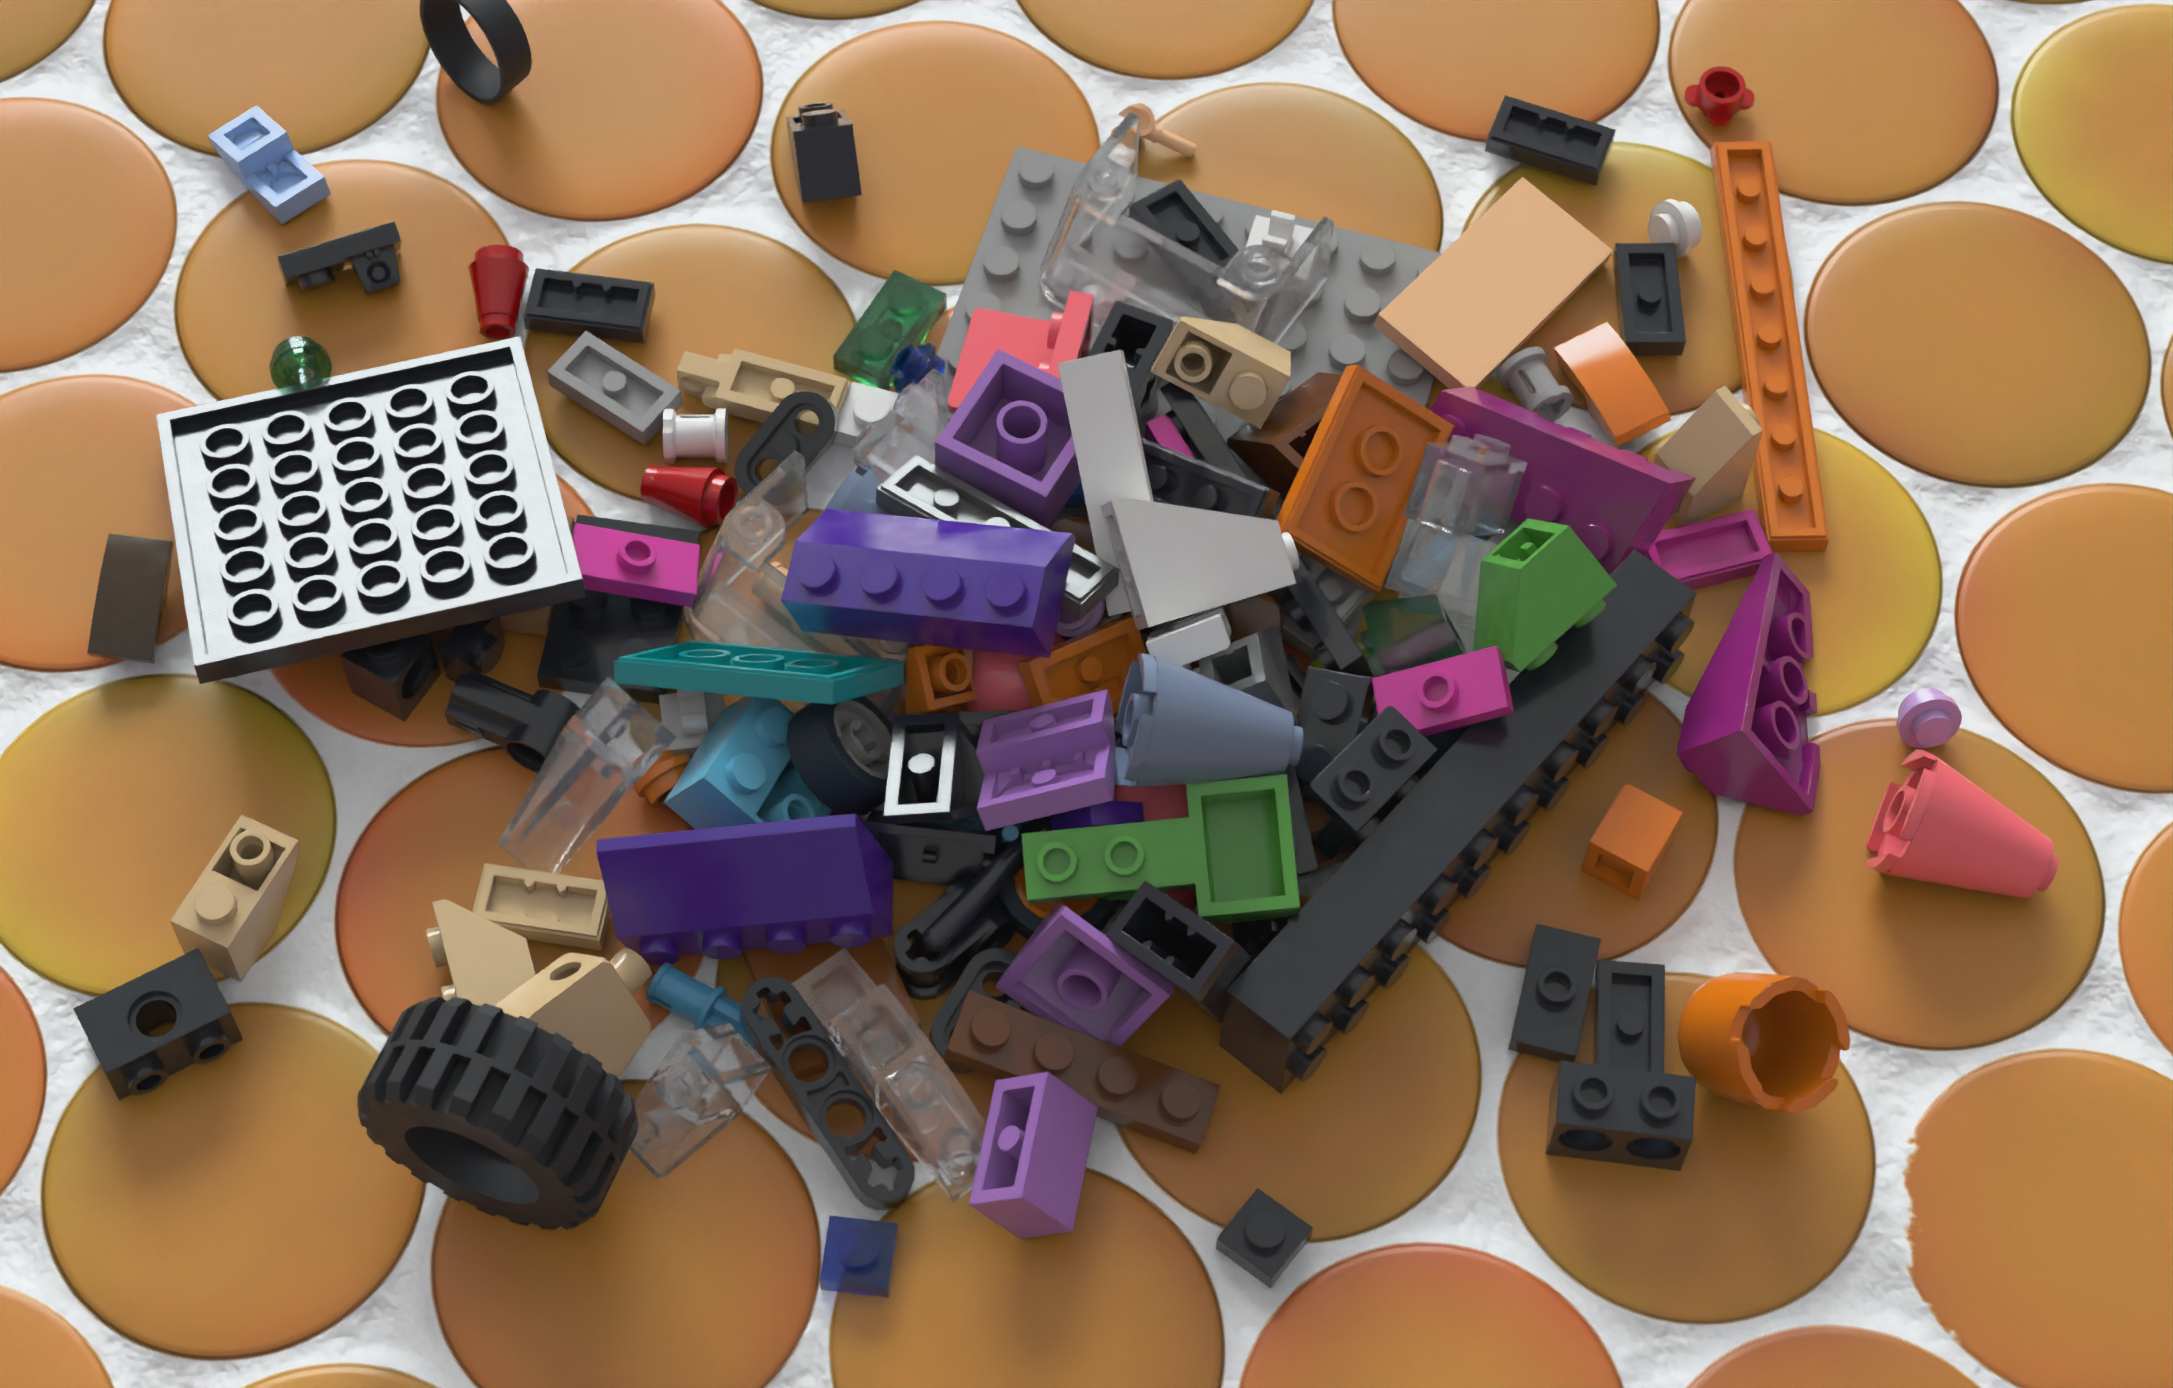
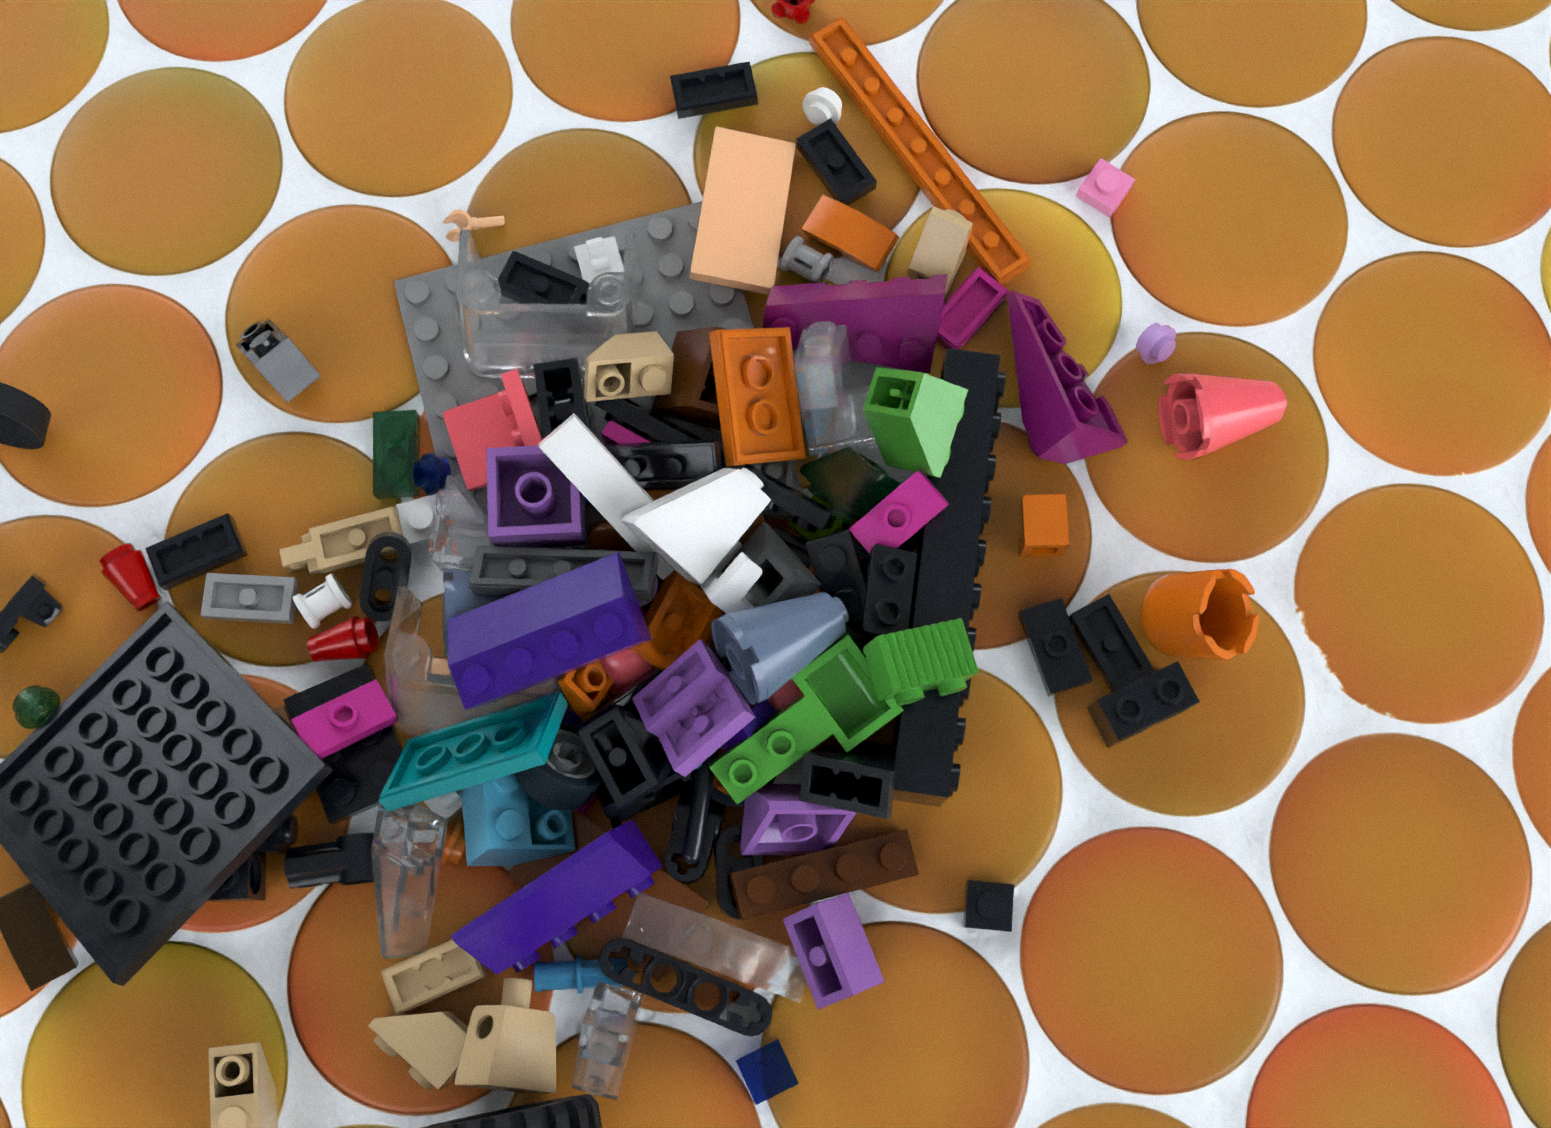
camera: 30 degrees left, 15 degrees up
none -> bright green brick [863,618,979,706]
none -> bright pink plate [1076,158,1136,218]

